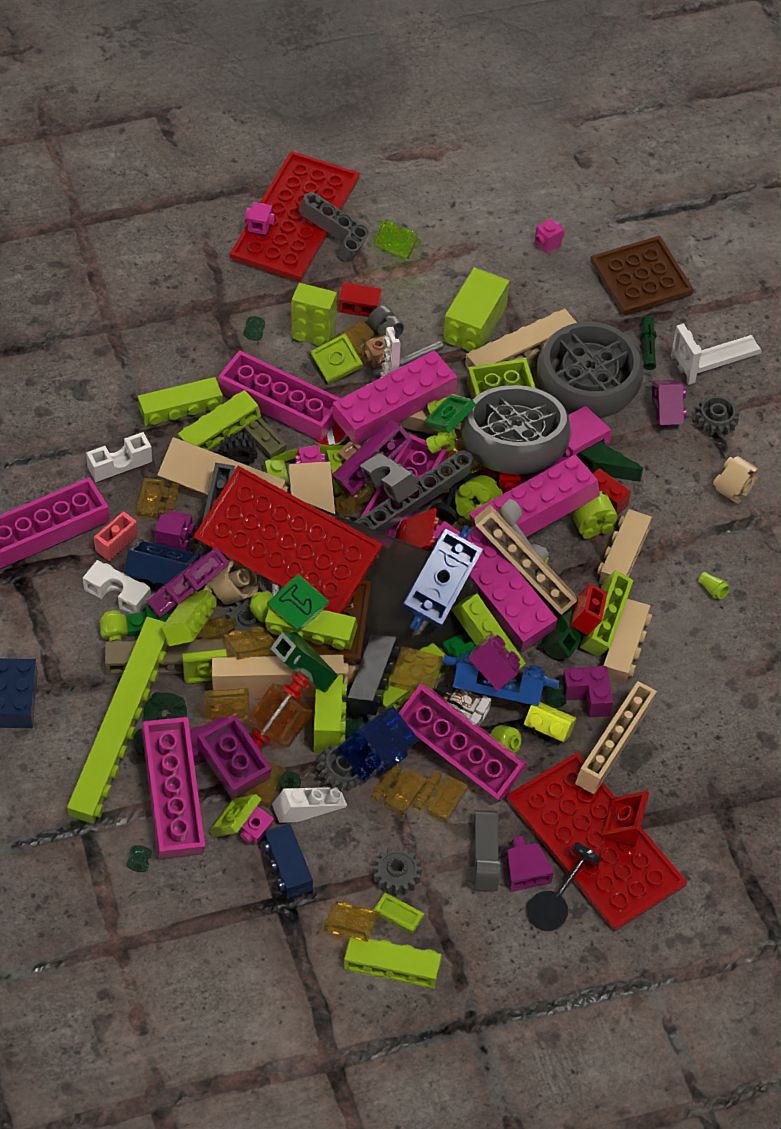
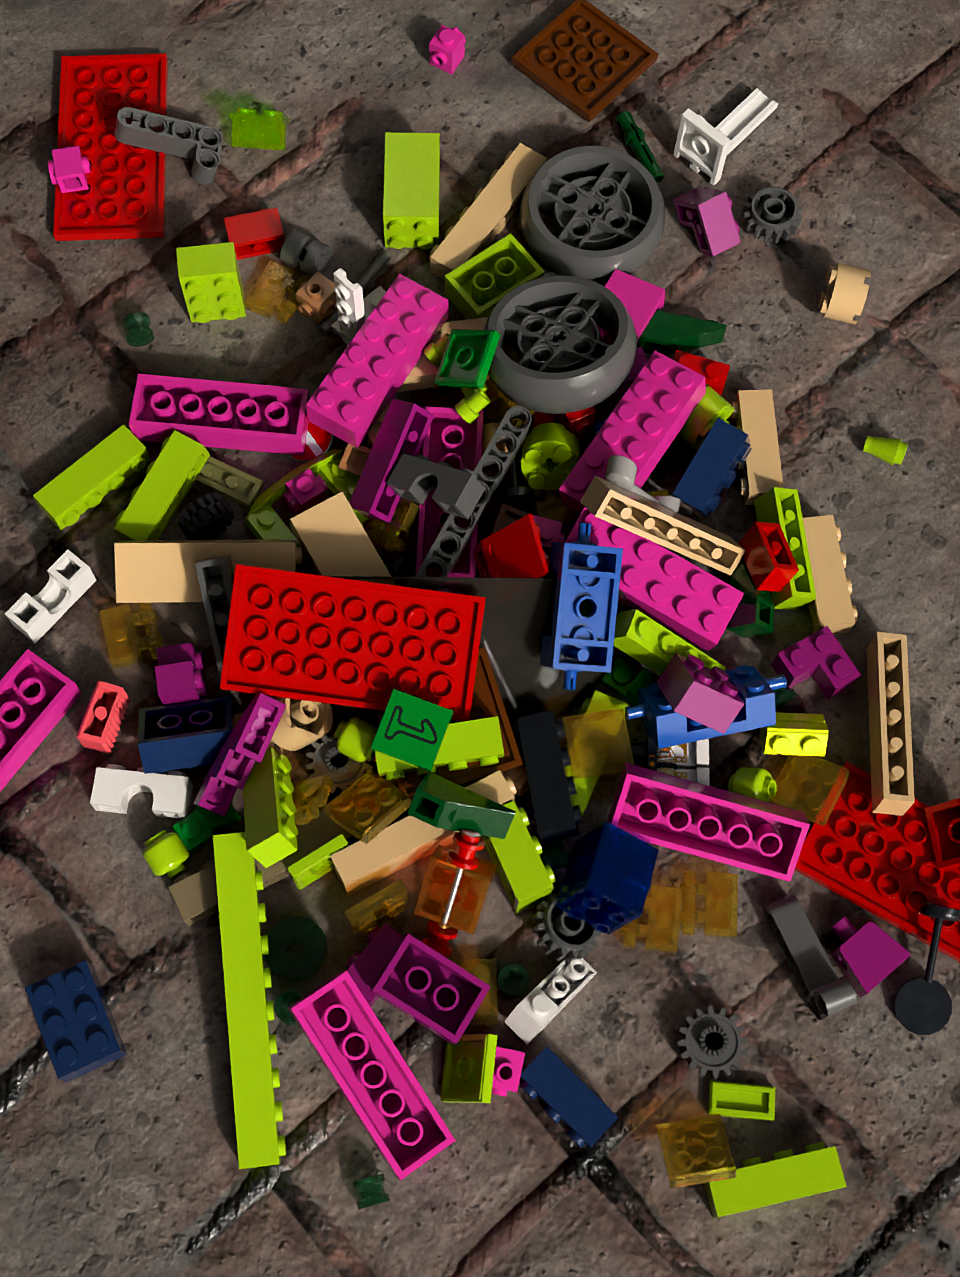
camera: 25 degrees left, 15 degrees up
lime tile [310,334,364,385] -> none
none -> dark blue brick [672,418,752,517]
none -> clear yellow plate [770,755,850,826]

